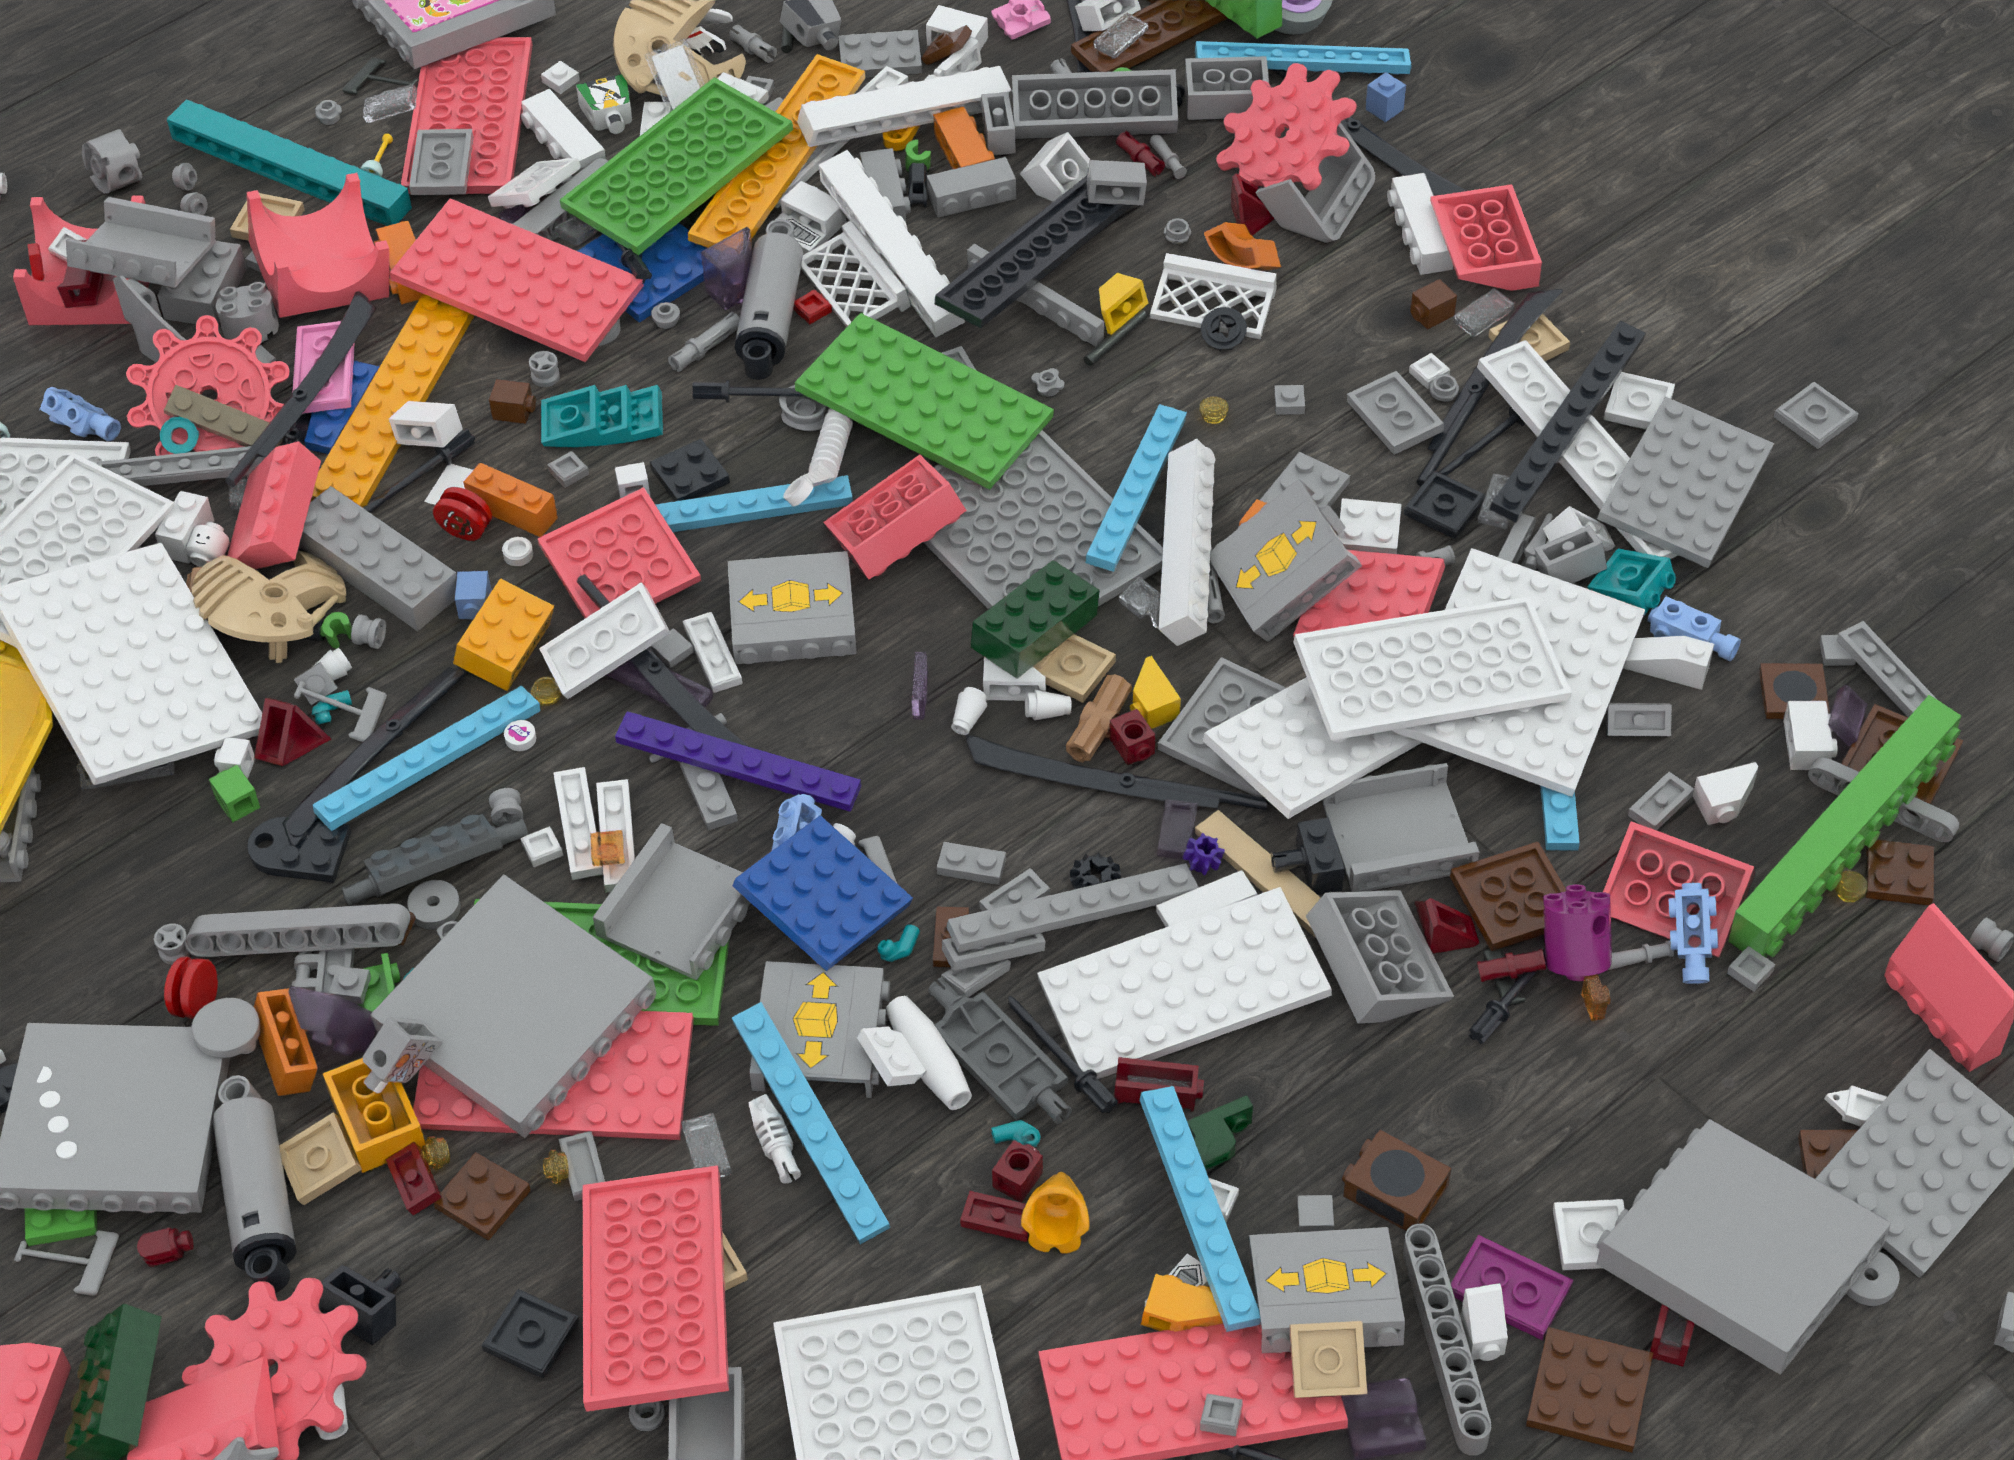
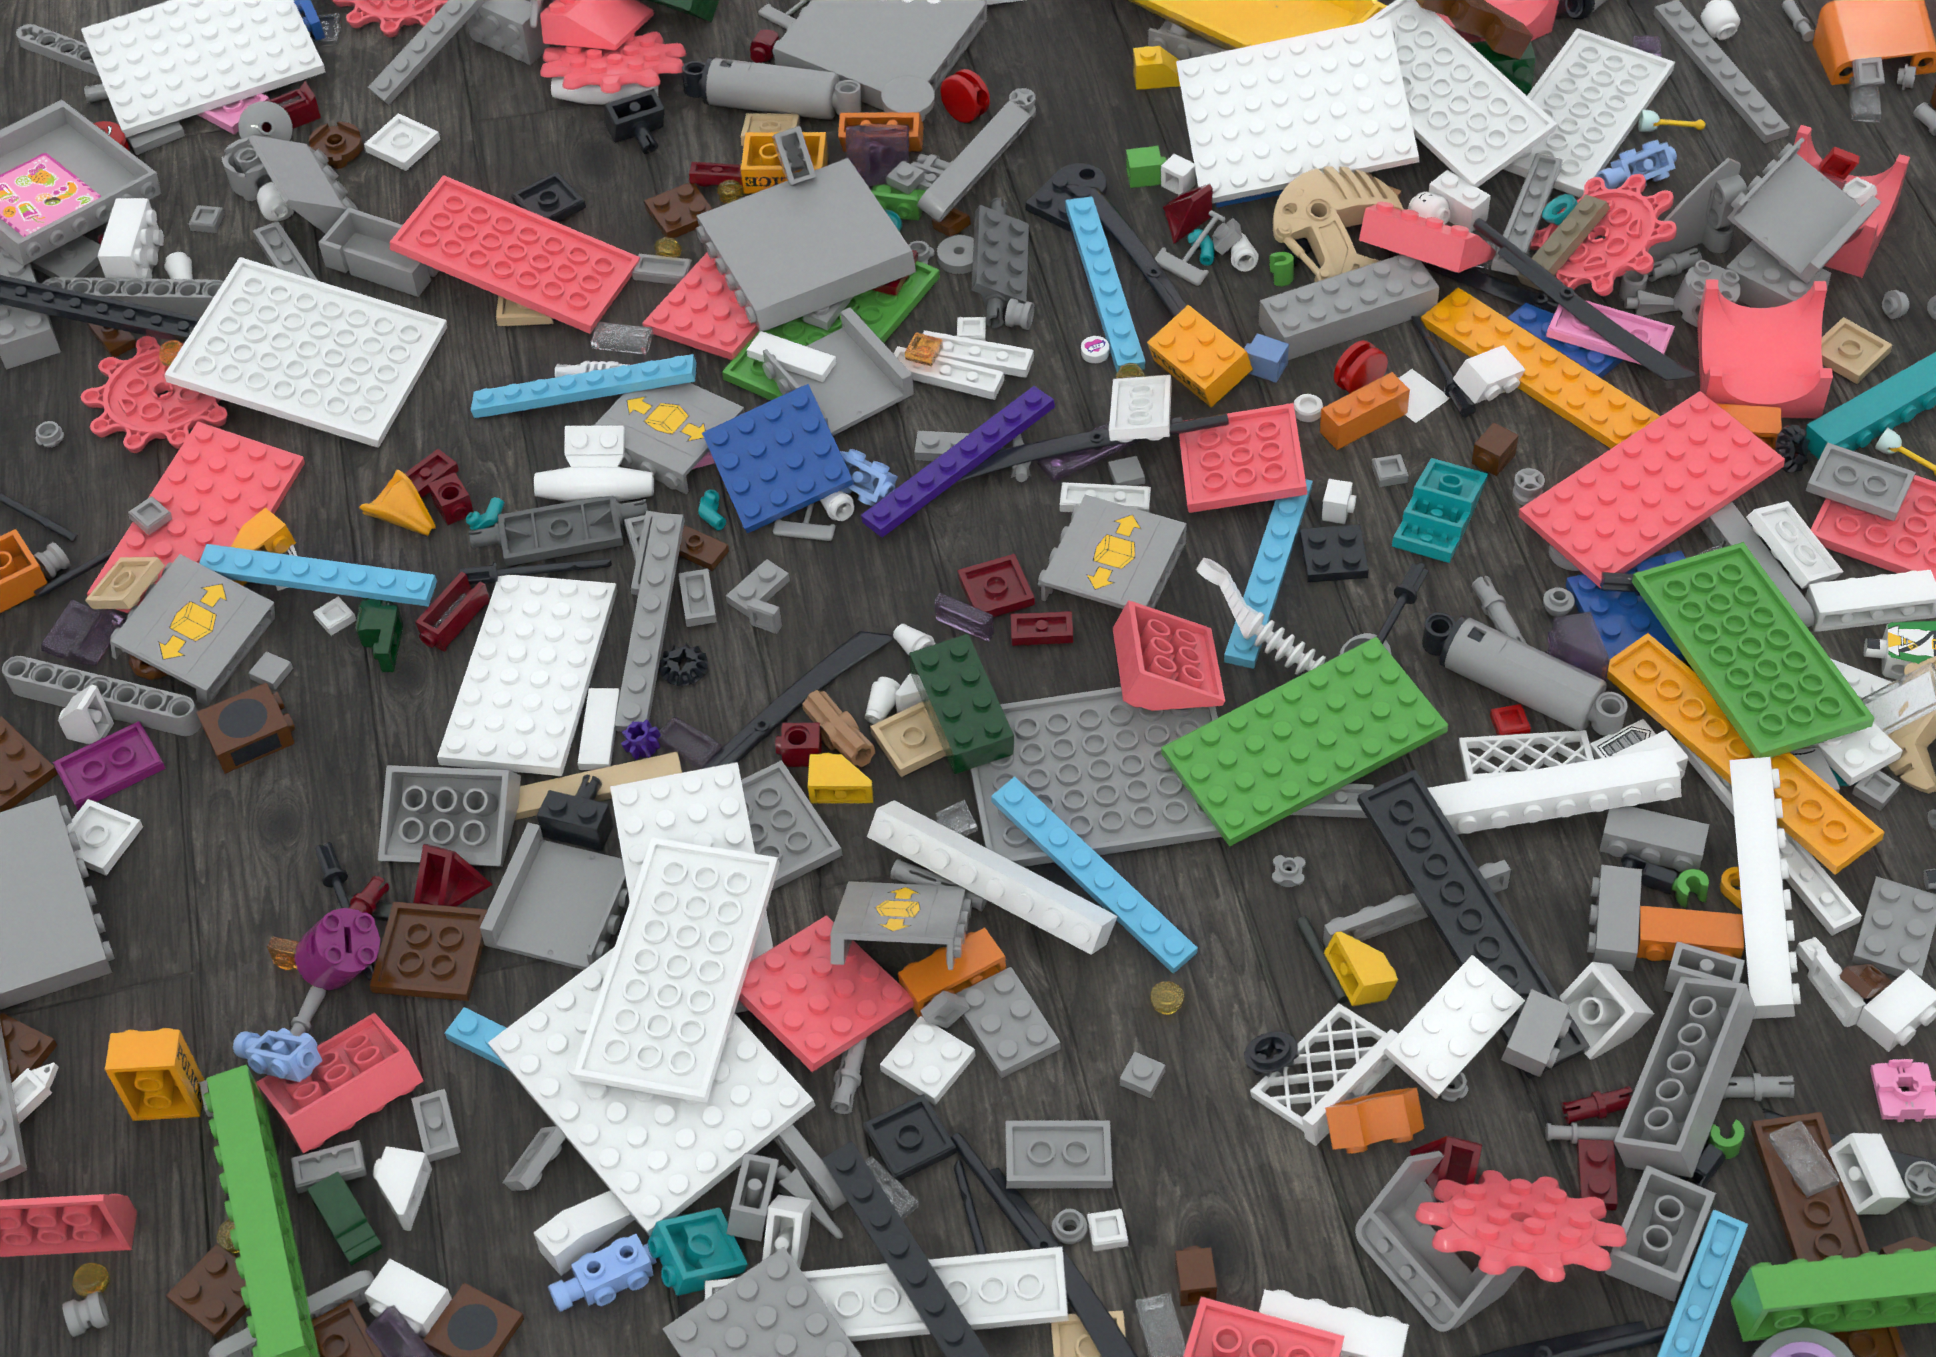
camera: 120 degrees right, 0 degrees up
light grey wheel [351,614,386,649] -> none
none -> light orange brick [105,1028,205,1121]
none -> light grey plate [291,1140,367,1193]
none -> dark green piece [307,1171,383,1266]
none -> white tile [747,331,836,382]
none -> light grey tile [747,598,782,634]
none -> dark red plate [957,554,1035,622]
none -> dark red plate [1011,611,1073,646]
none -> yellow slope [1133,46,1180,90]
none -> white plate [1383,955,1525,1099]
none -> dark red plate [1576,1139,1618,1211]
none -> black gear [1775,425,1810,473]

